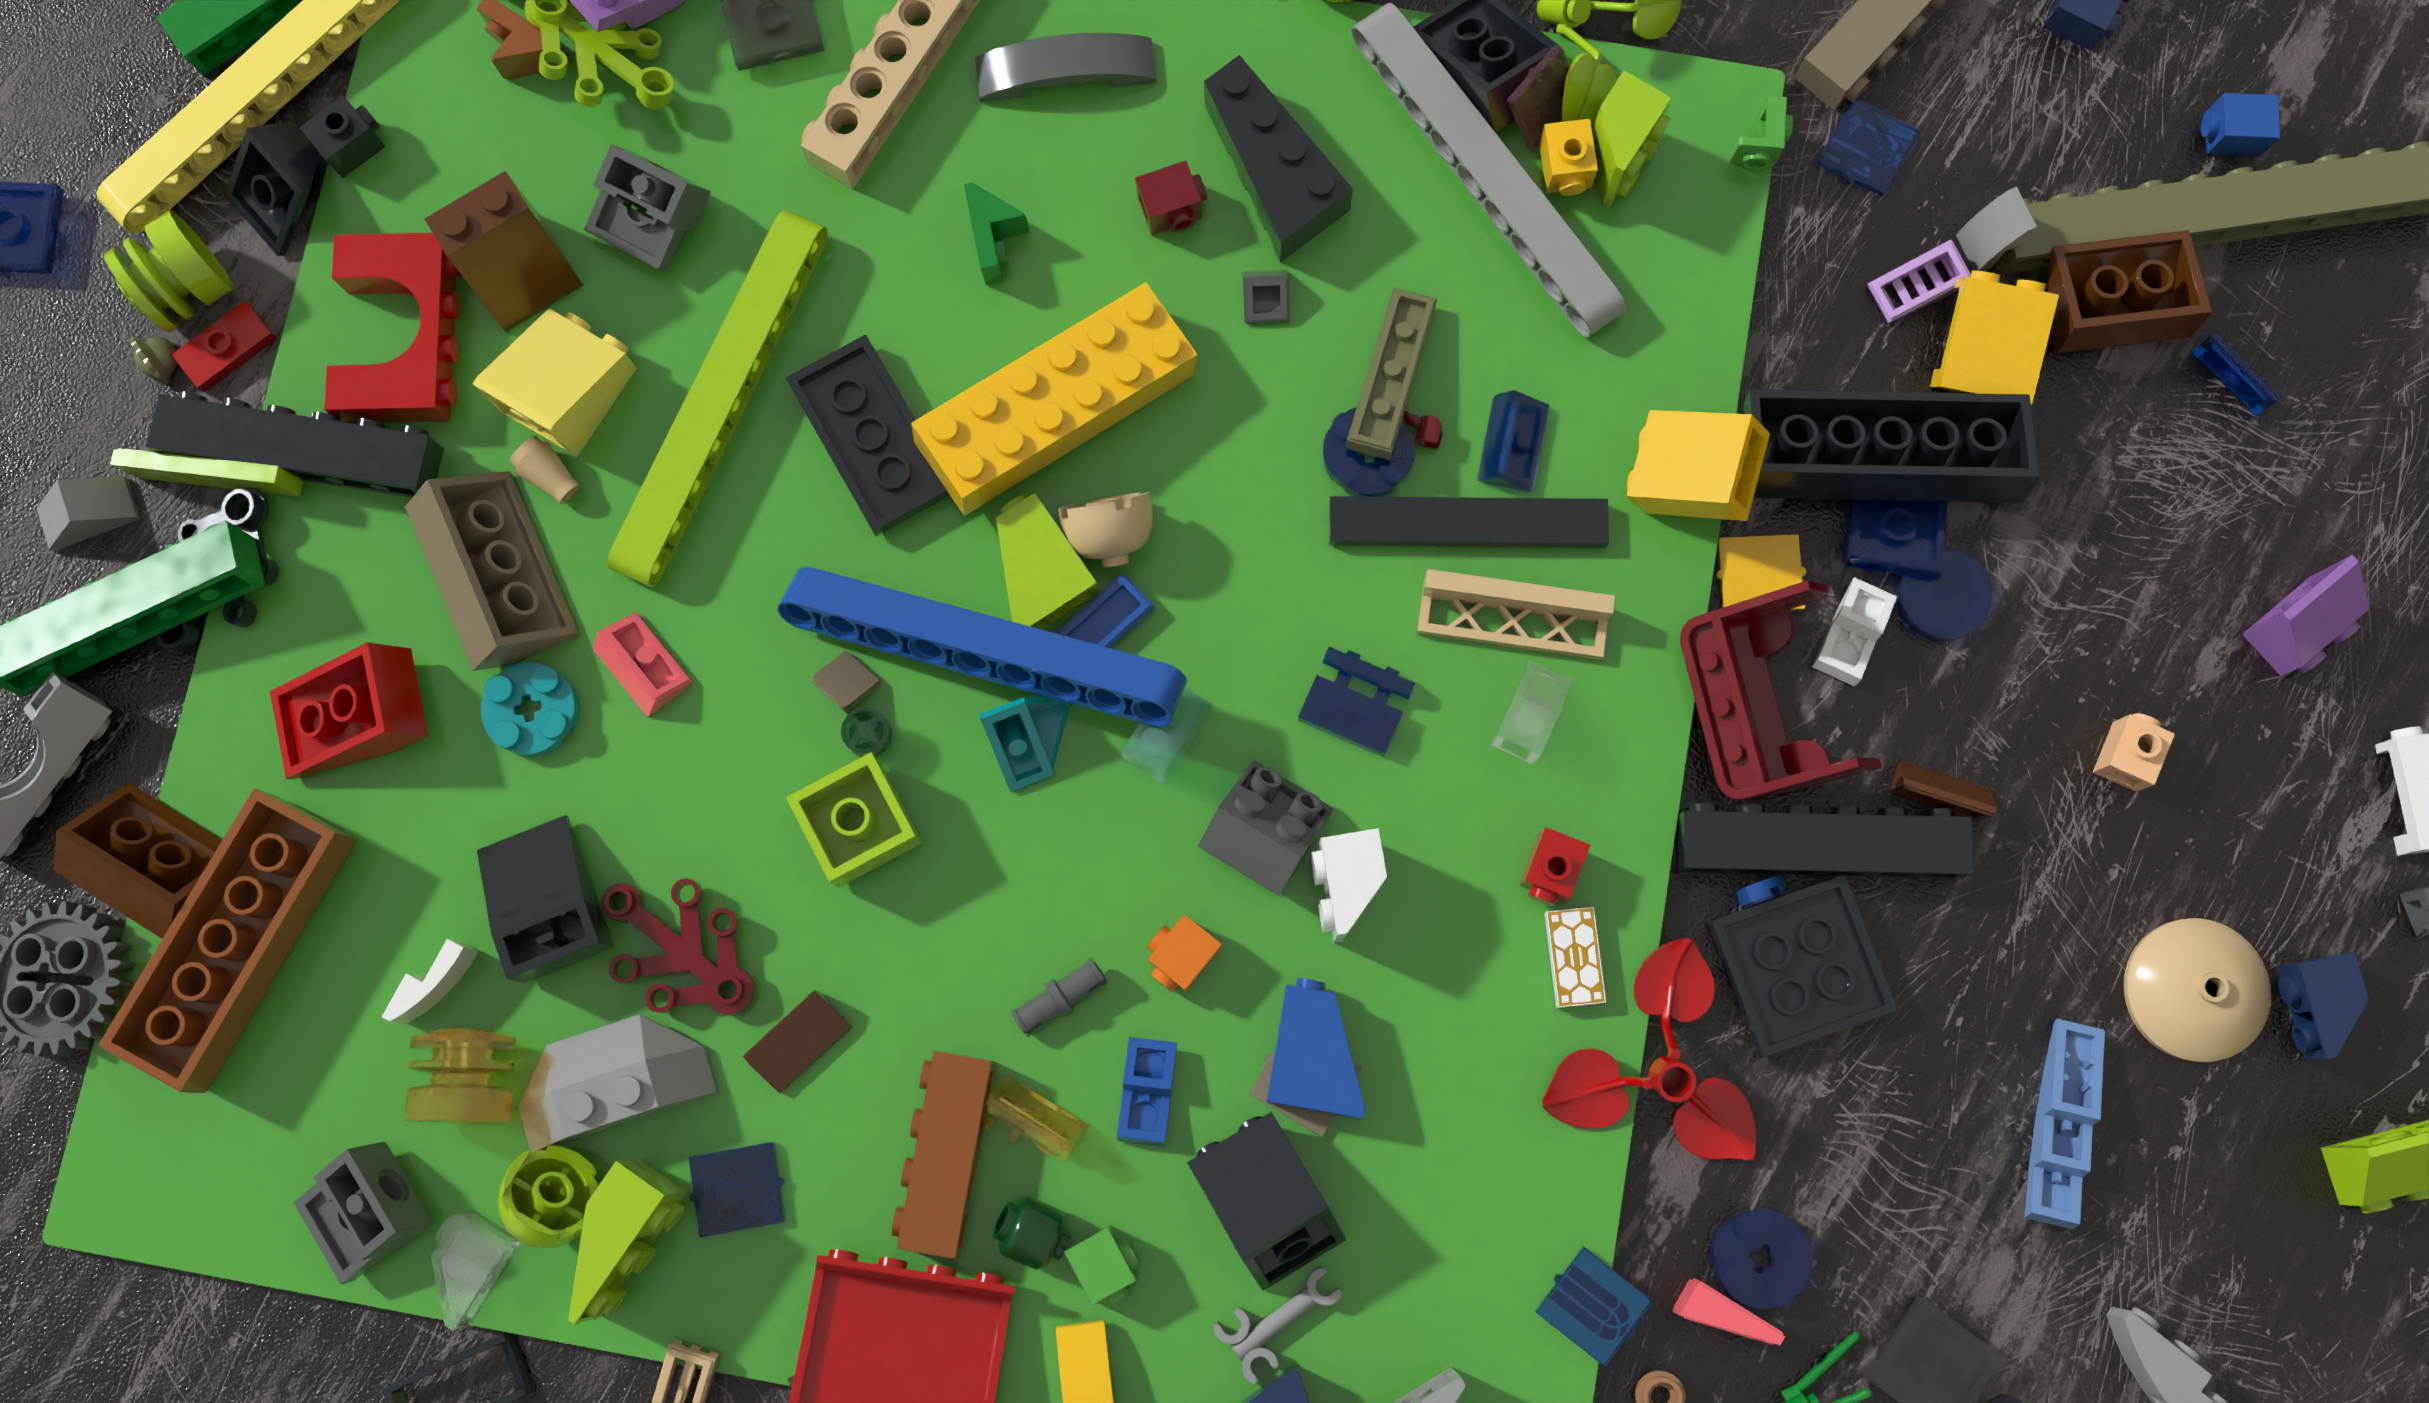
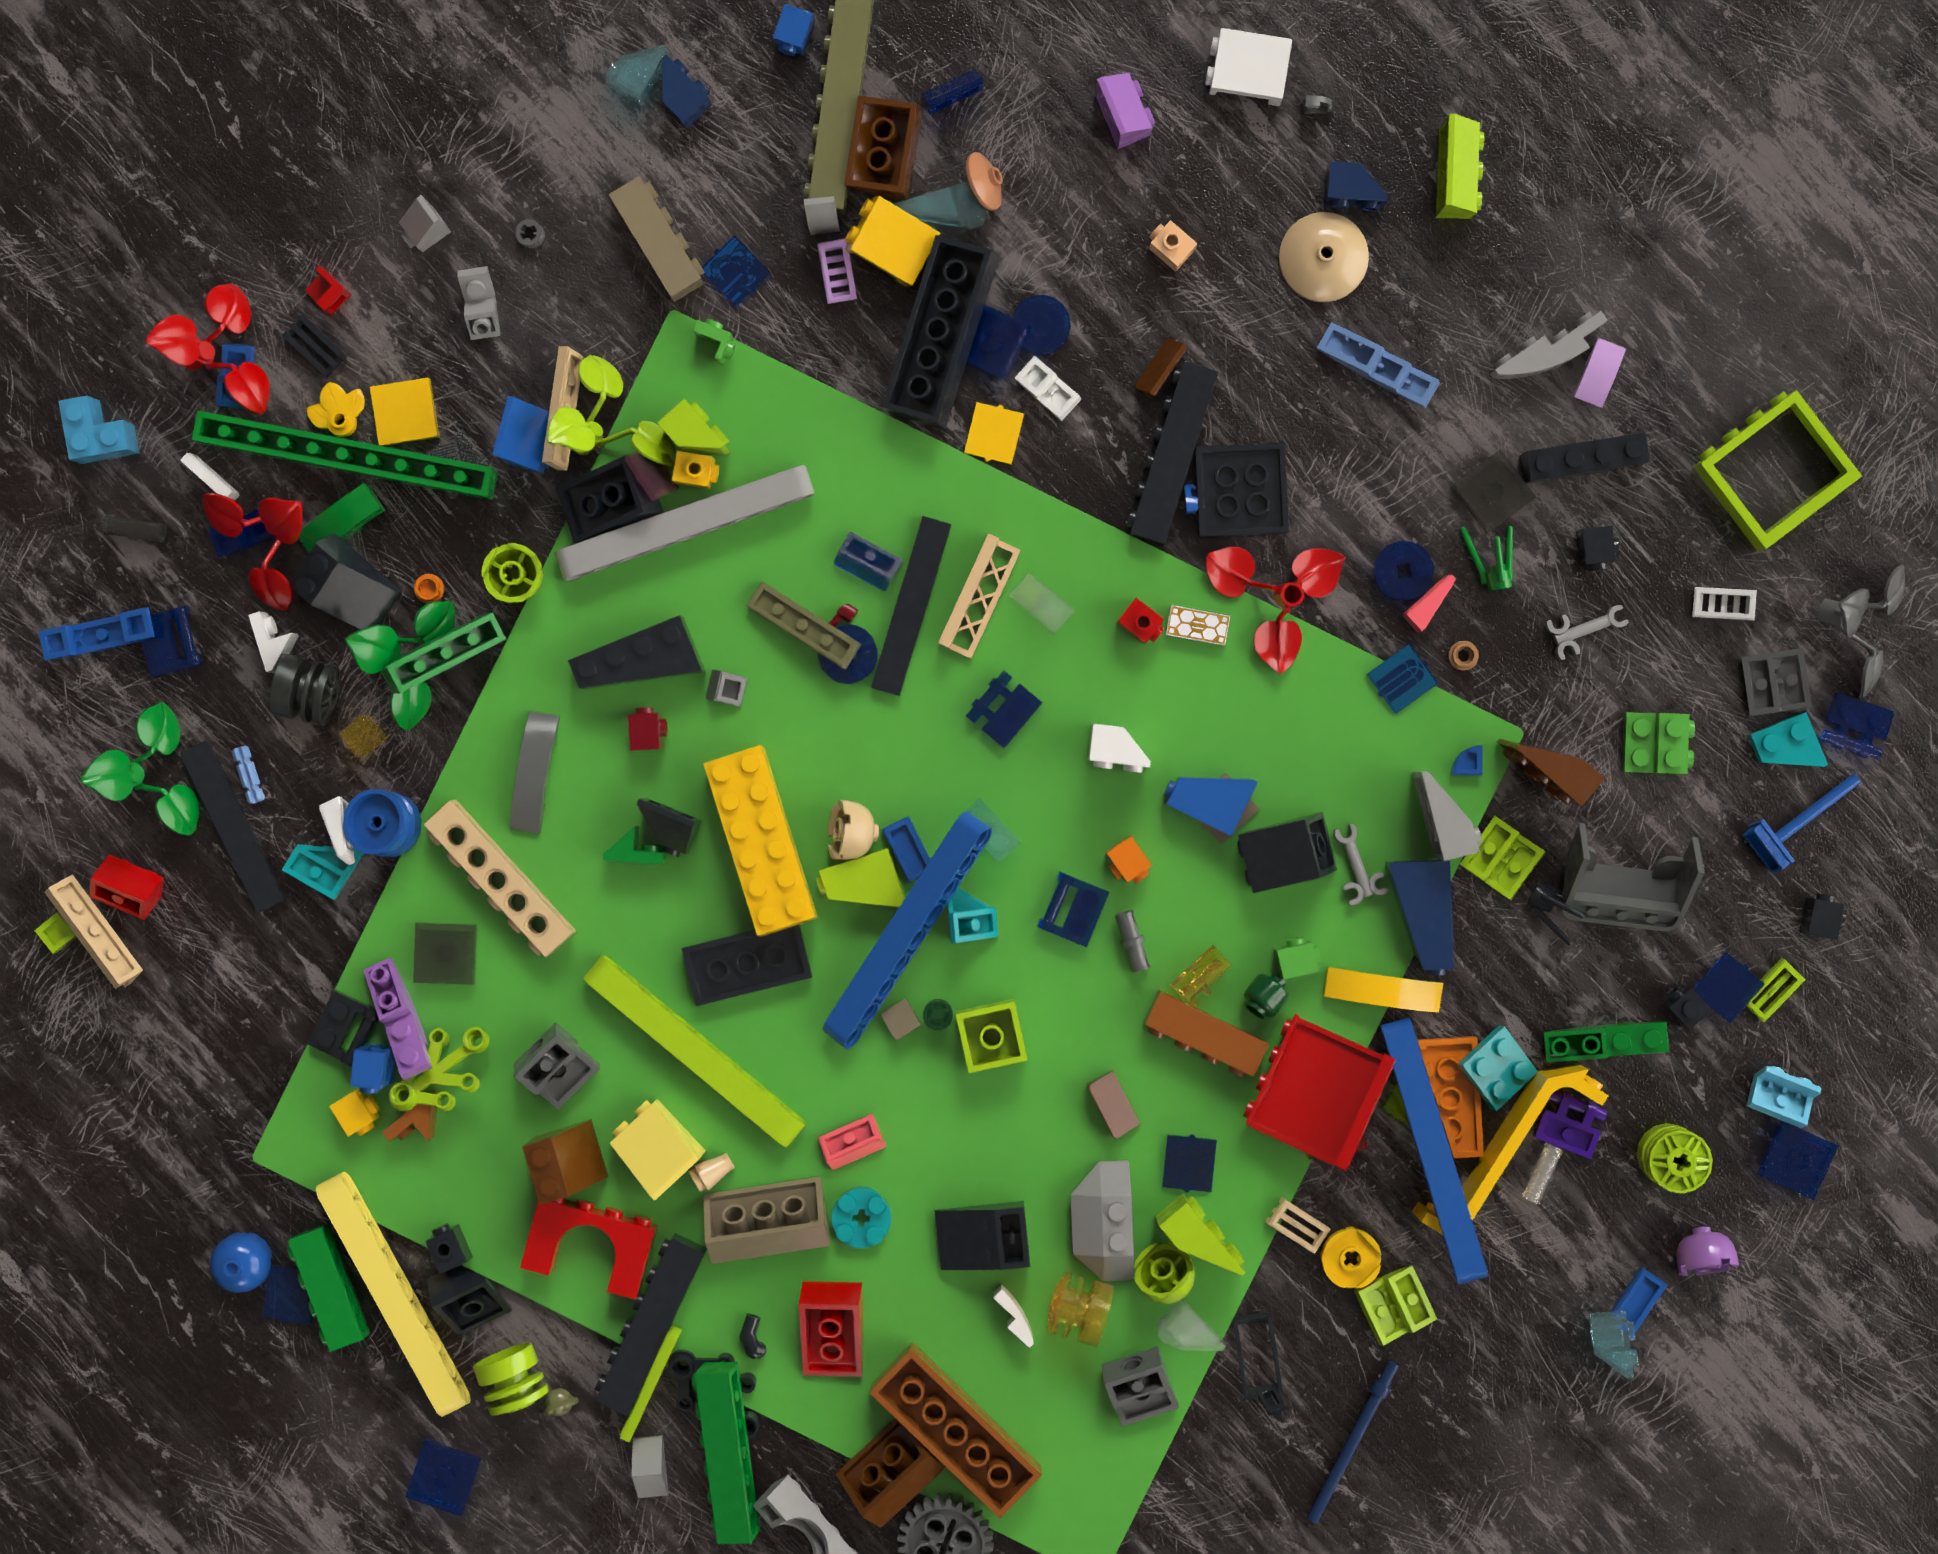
camera: 85 degrees left, 10 degrees up
red plate [172,300,277,393] -> none
dark red plant [602,878,755,1015] -> none
blue slope [1117,1037,1177,1147] -> none
dark grey slope [1198,760,1334,896] -> none
yellow brick [1626,410,1770,521] -> none
dark red windscreen [1680,580,1882,799] -> none
none -> black slope [637,798,702,857]
none -> black arm [739,1313,766,1359]
none -> clear light blue slope [894,181,989,229]
none -> nougat dish [966,152,1003,211]
none -> clear blue plate [1037,871,1109,947]

